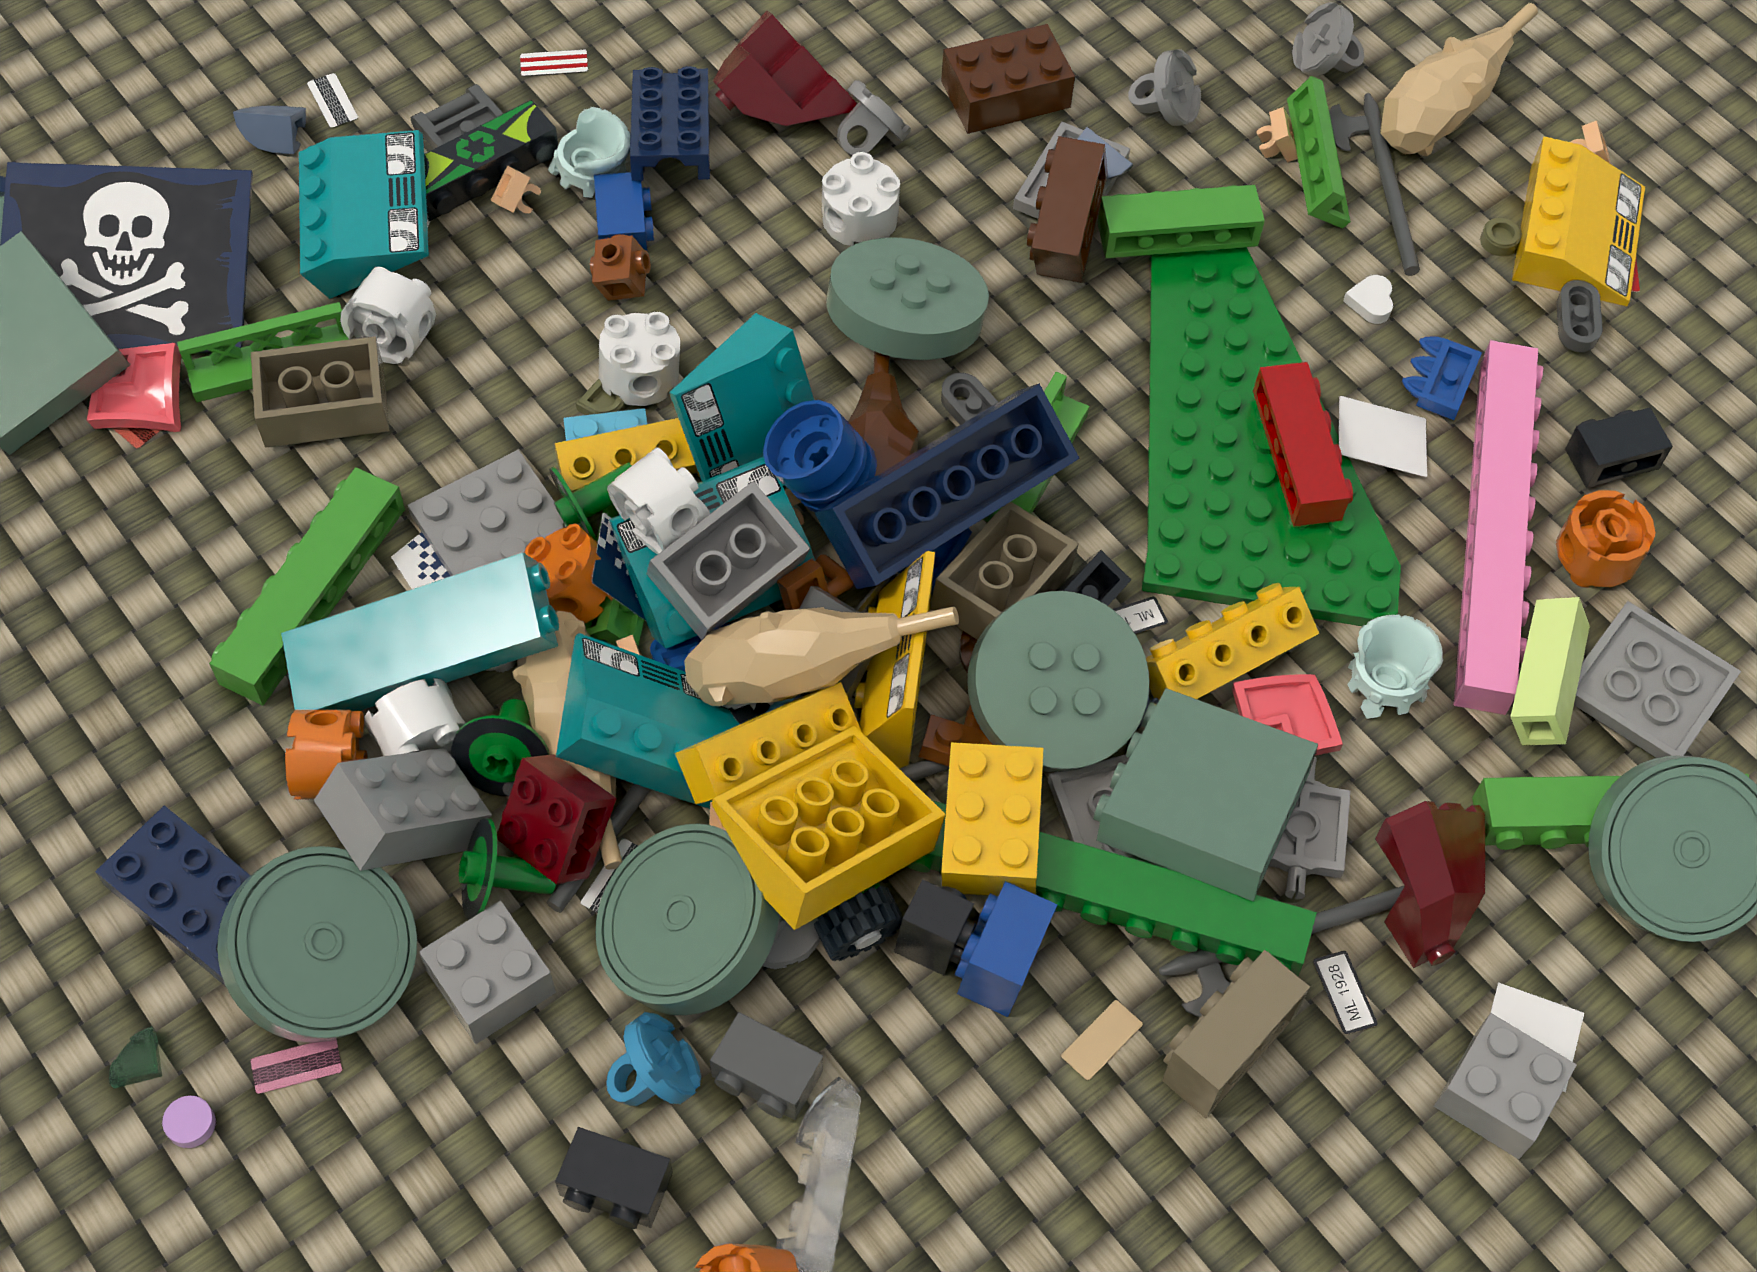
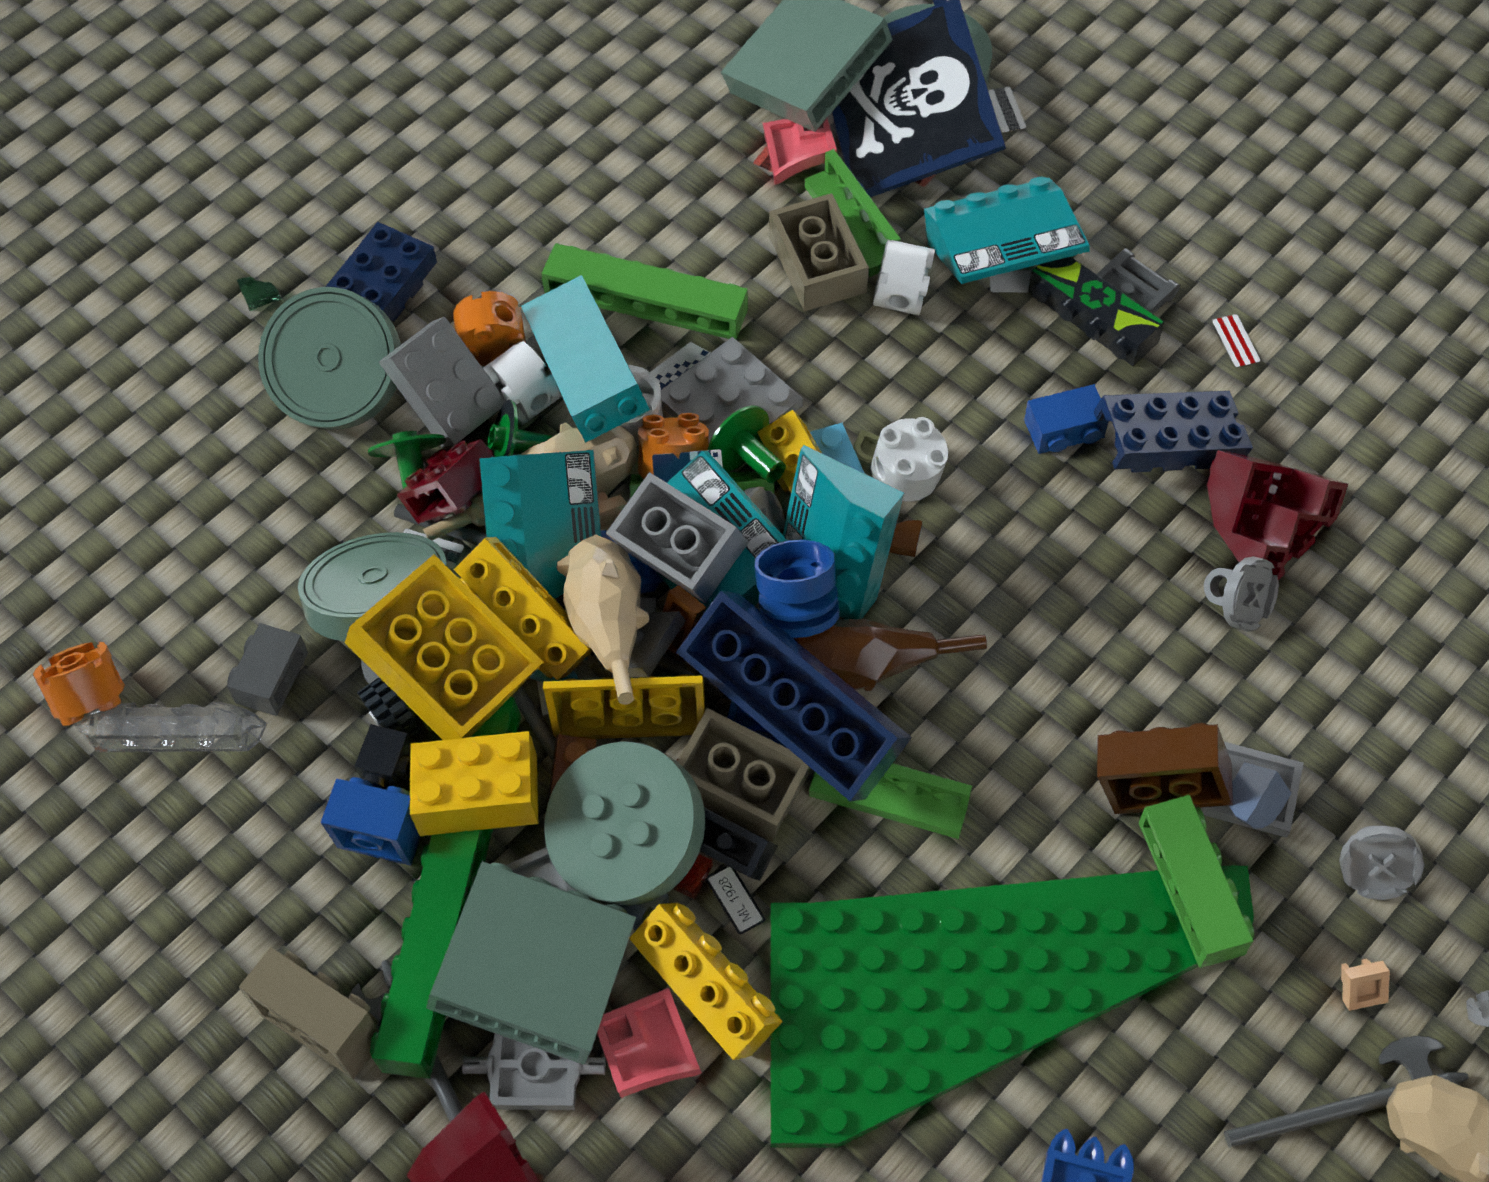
camera: 85 degrees right, 0 degrees up
lavender tile [162,1096,216,1148] -> none
sand blue brick [233,106,306,154] -> none
clear pink sticker [251,1039,342,1094] -> none
sticker [307,73,358,128] -> none
light grey brick [419,900,556,1045] -> none
light nougat tile [491,166,541,214] -> none
light aqua hair [548,107,631,198] -> none
black brick [555,1127,673,1229] -> none
dark orange brick [590,234,651,301] -> none
dark azure tile [606,1012,701,1106] -> none
white brick [607,447,710,554] -> none
white brick [822,152,900,246] -> none
sand green brick [826,237,989,360] -> none
reddish brown brick [941,24,1075,134] -> none
dark grey plate [941,373,998,425] -> none
tan sticker [1061,1000,1143,1080] -> none
red brick [1253,362,1353,527] -> none
bright green fence [1287,76,1351,228] -> none
white sticker [1313,951,1378,1035] -> none
white sticker [1339,396,1427,477] -> none
white tile [1343,275,1393,324] -> none
light aqua hair [1347,615,1443,719] -> none

